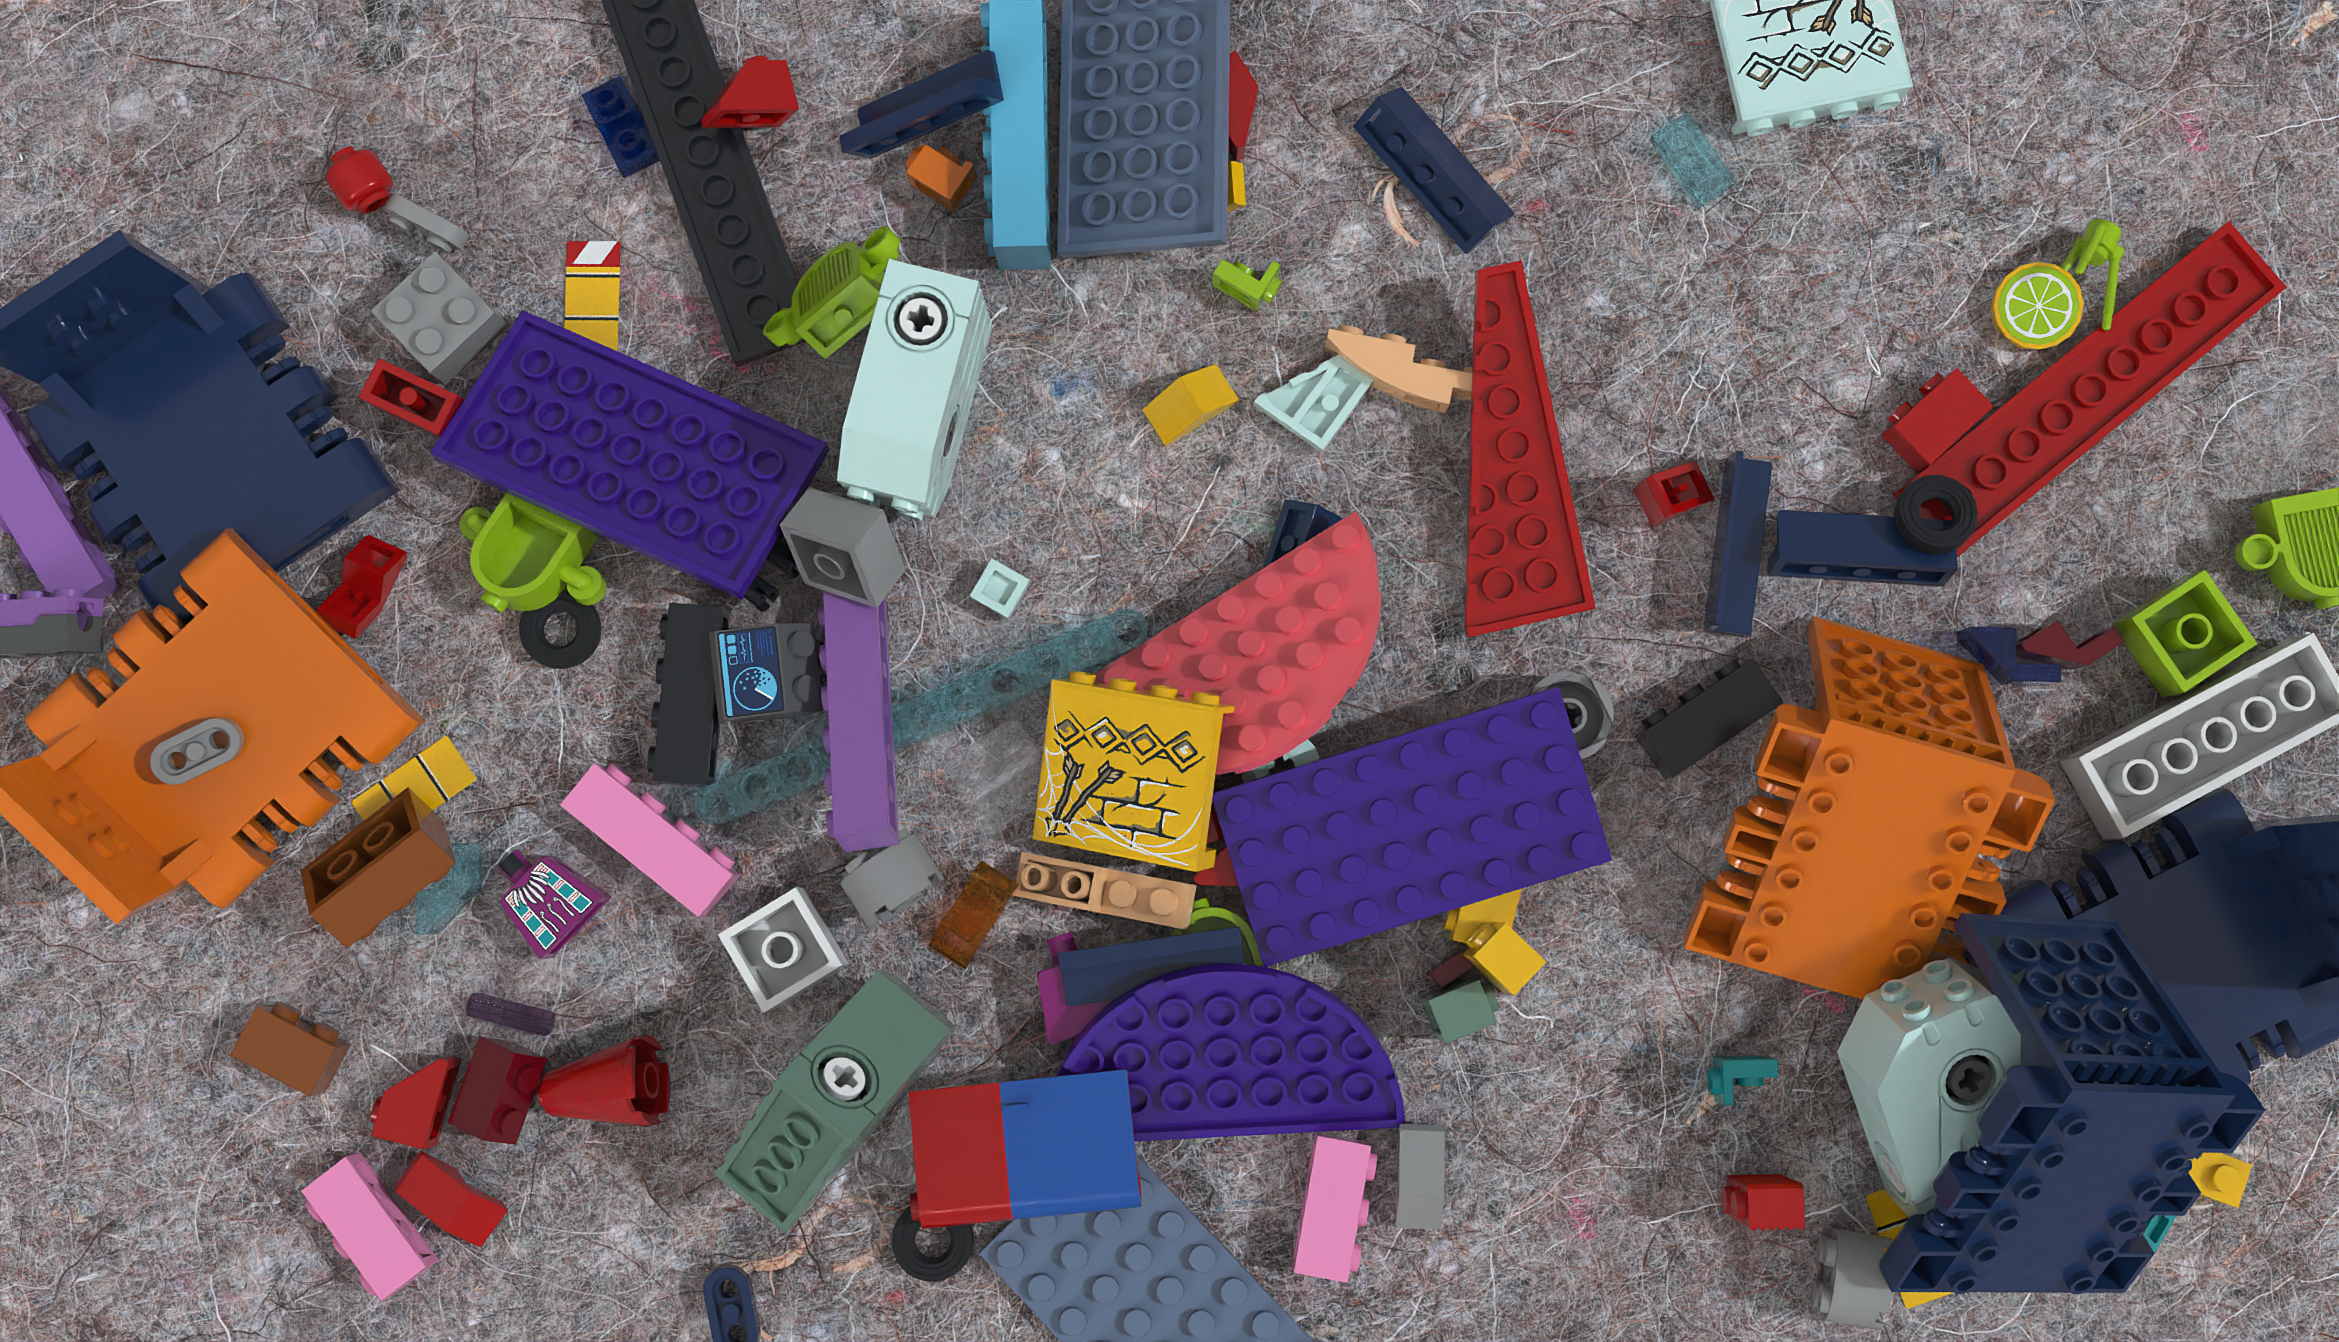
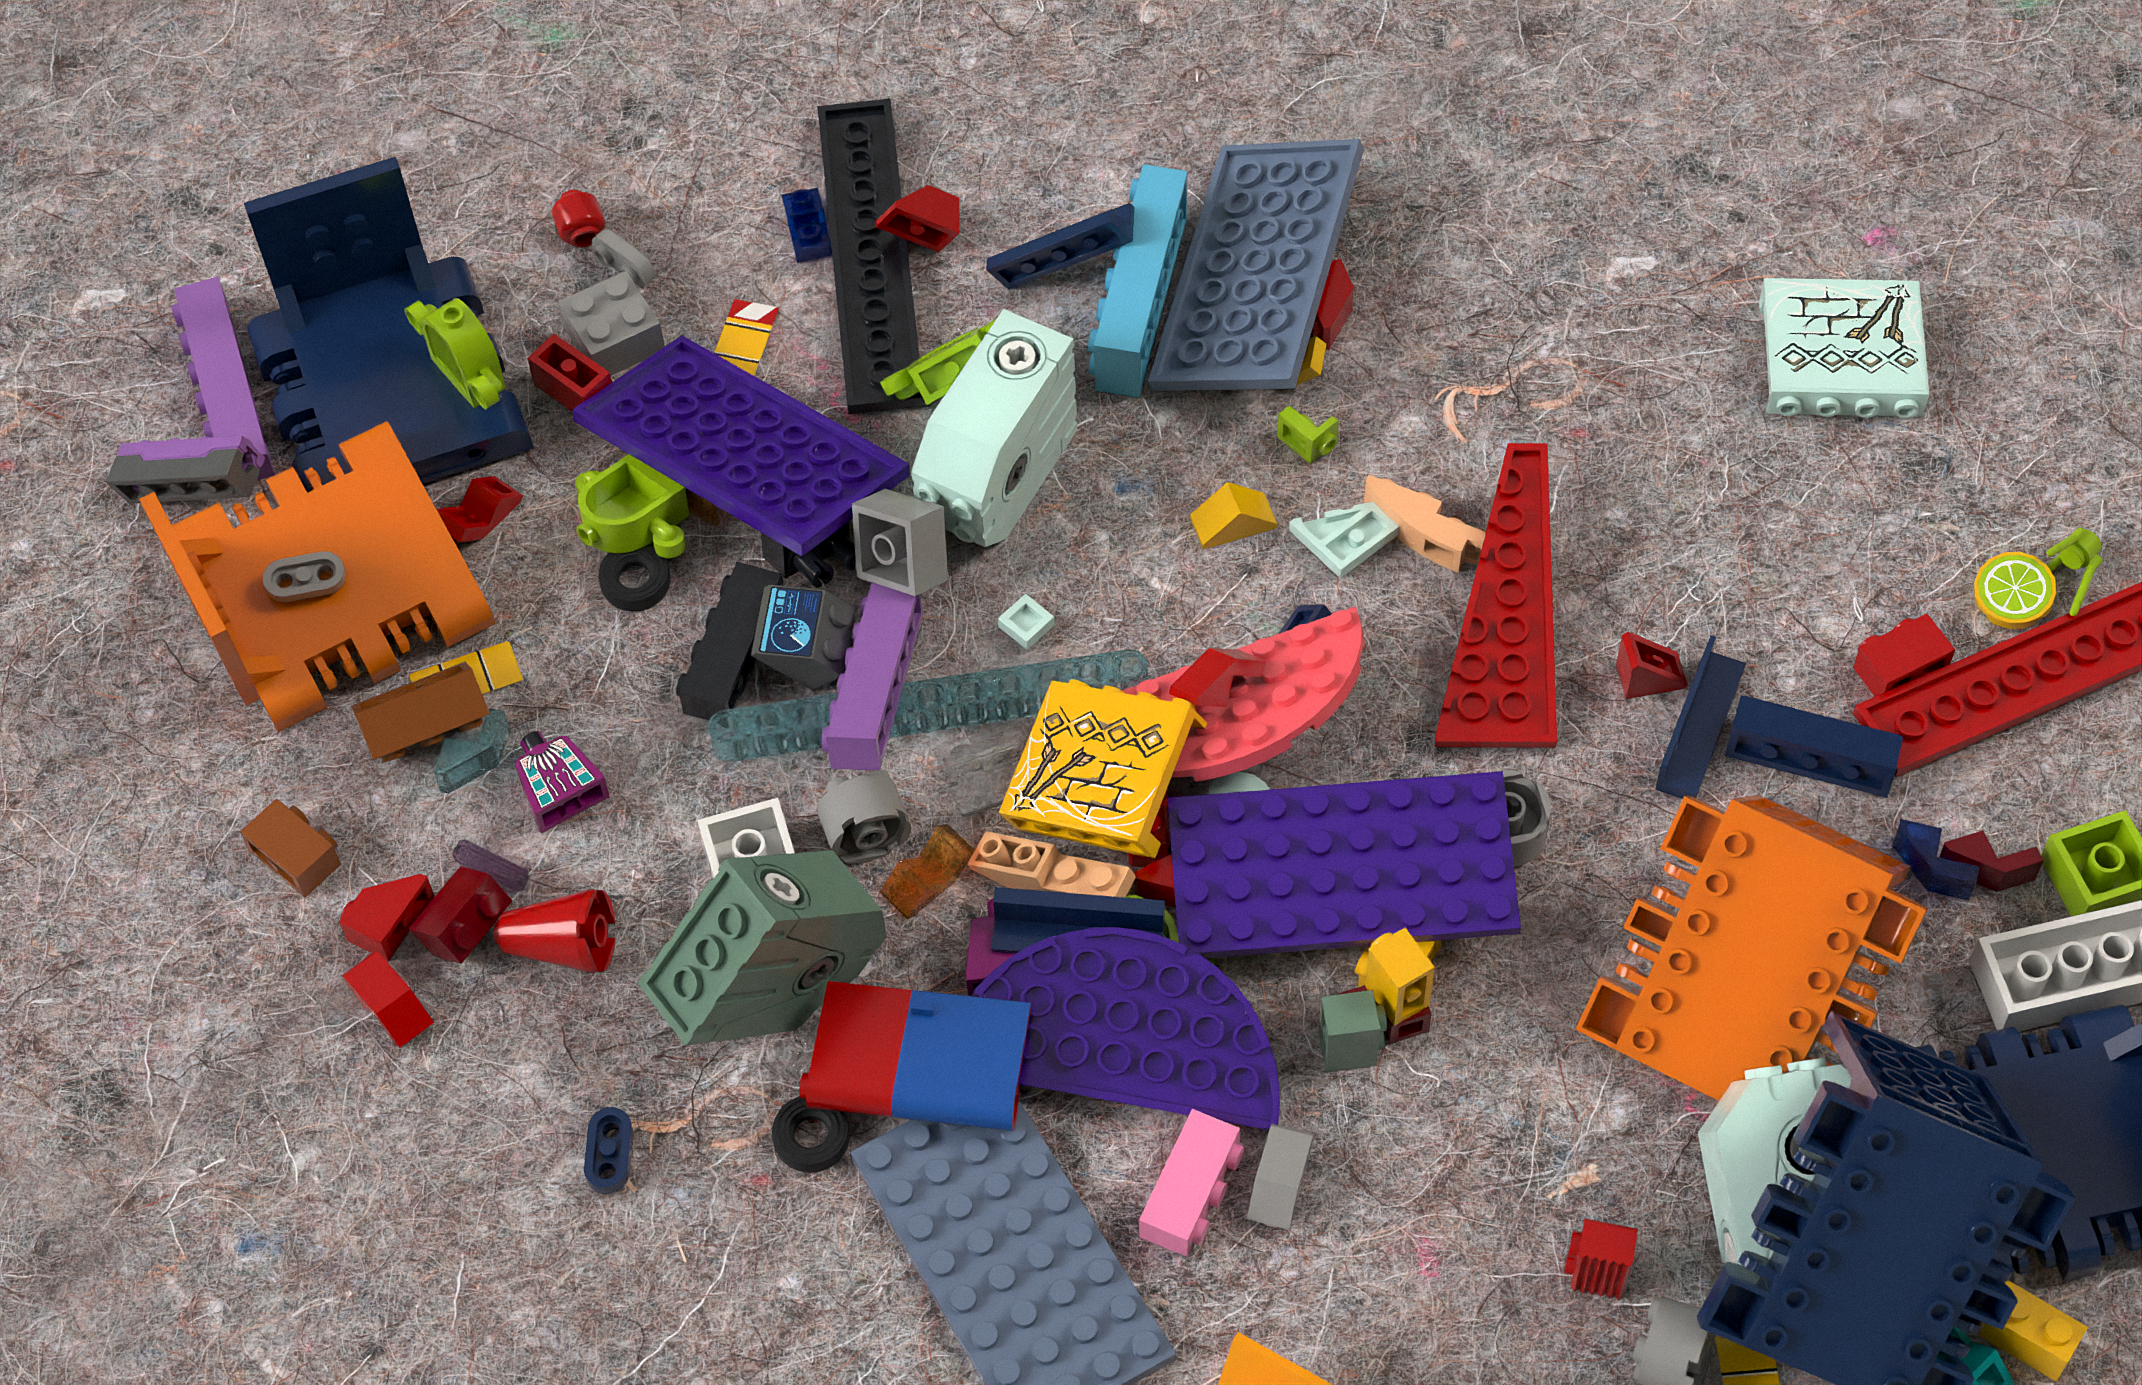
camera: 15 degrees right, 25 degrees down
bright pink brick [301,1153,439,1301] -> none
bright pink brick [560,763,740,917] -> none
orange brick [906,144,977,212] -> none
dark blue panel [1353,87,1514,254] -> none
black brick [1635,658,1784,780] -> none
clear light blue tile [1649,112,1737,210] -> none
teal bracket [1707,1055,1778,1106] -> none
black tyre [1893,475,1978,555] -> none
none -> lime piece [404,298,506,409]
none -> red slope [1169,648,1266,707]

